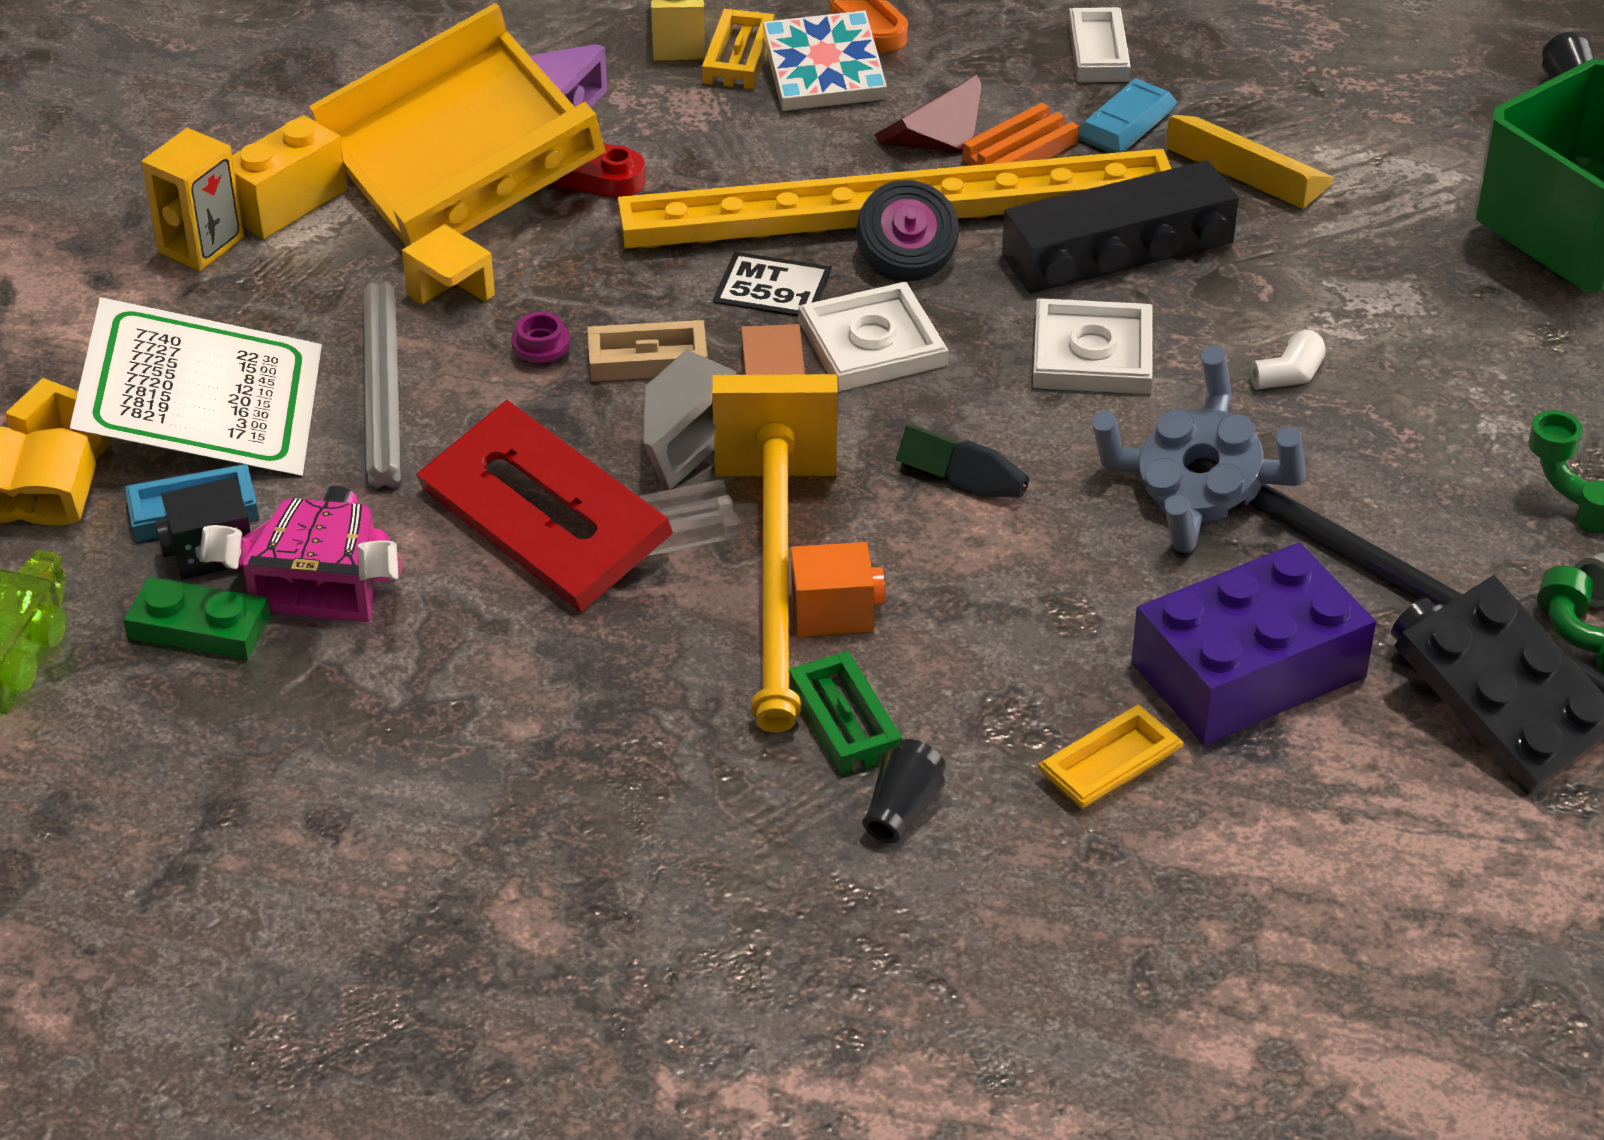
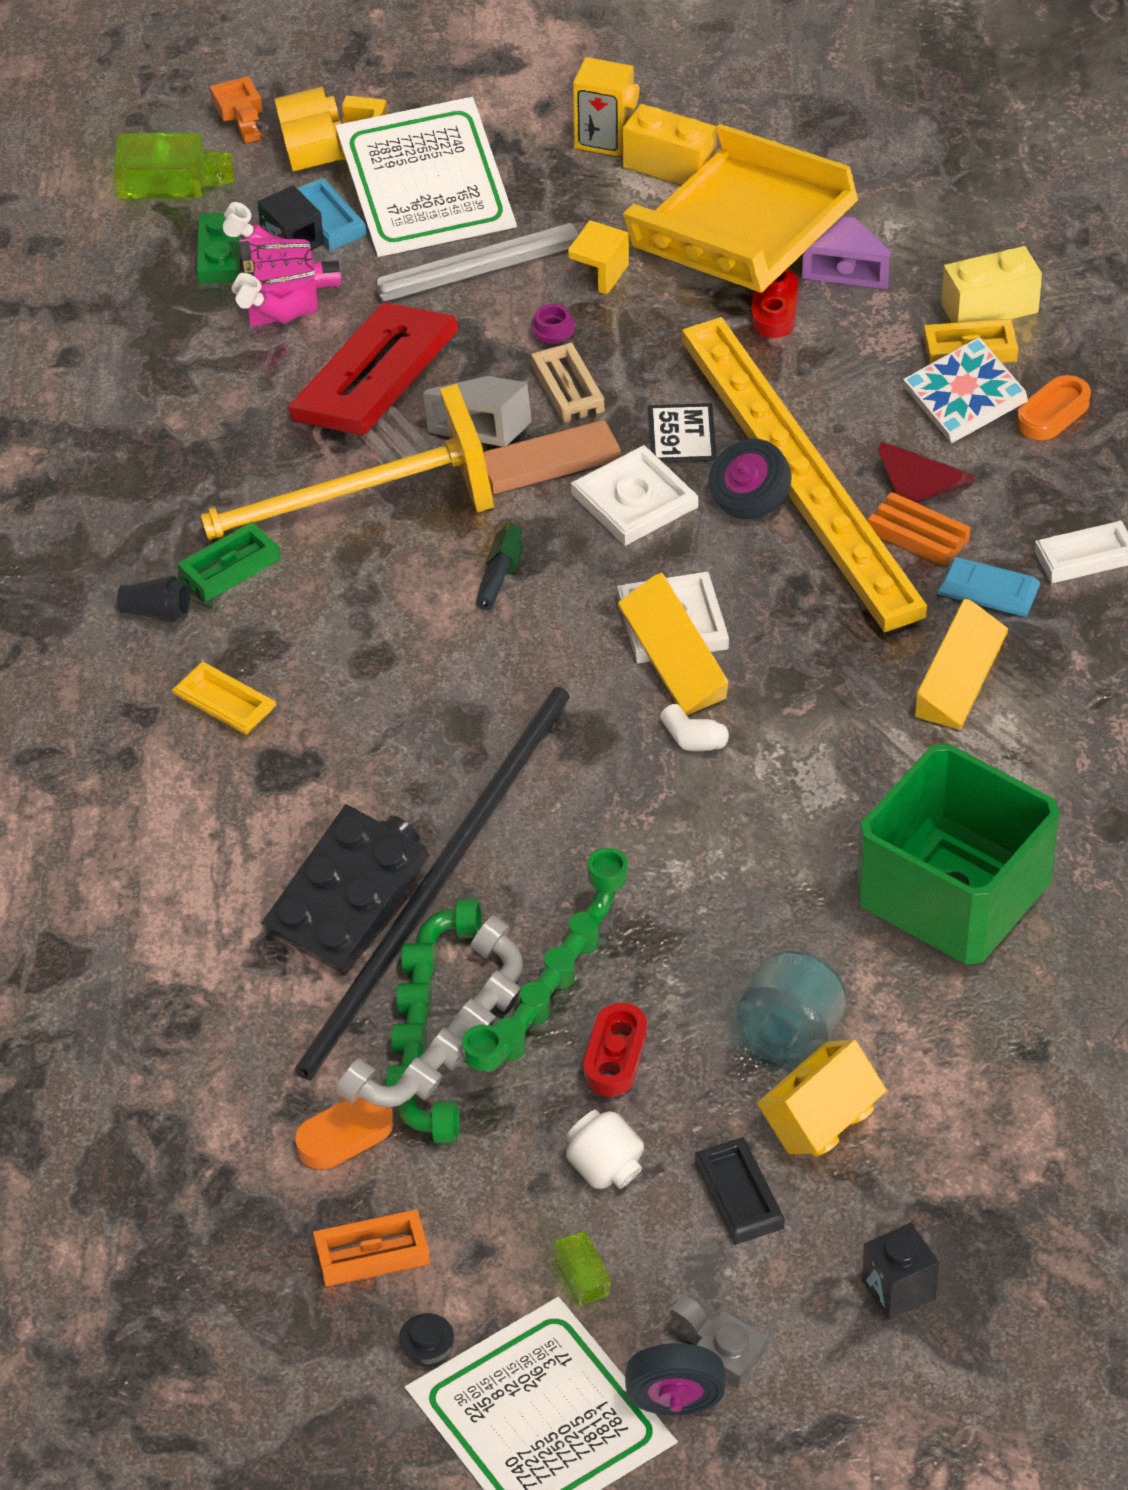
camera: 75 degrees right, 5 degrees up
orange brick [791,542,885,637] -> none
black brick [1002,160,1239,294] -> none
sand blue plate [1092,345,1306,553] -> none
dark purple brick [1131,542,1376,745] -> none
none -> yellow slope [618,572,728,716]

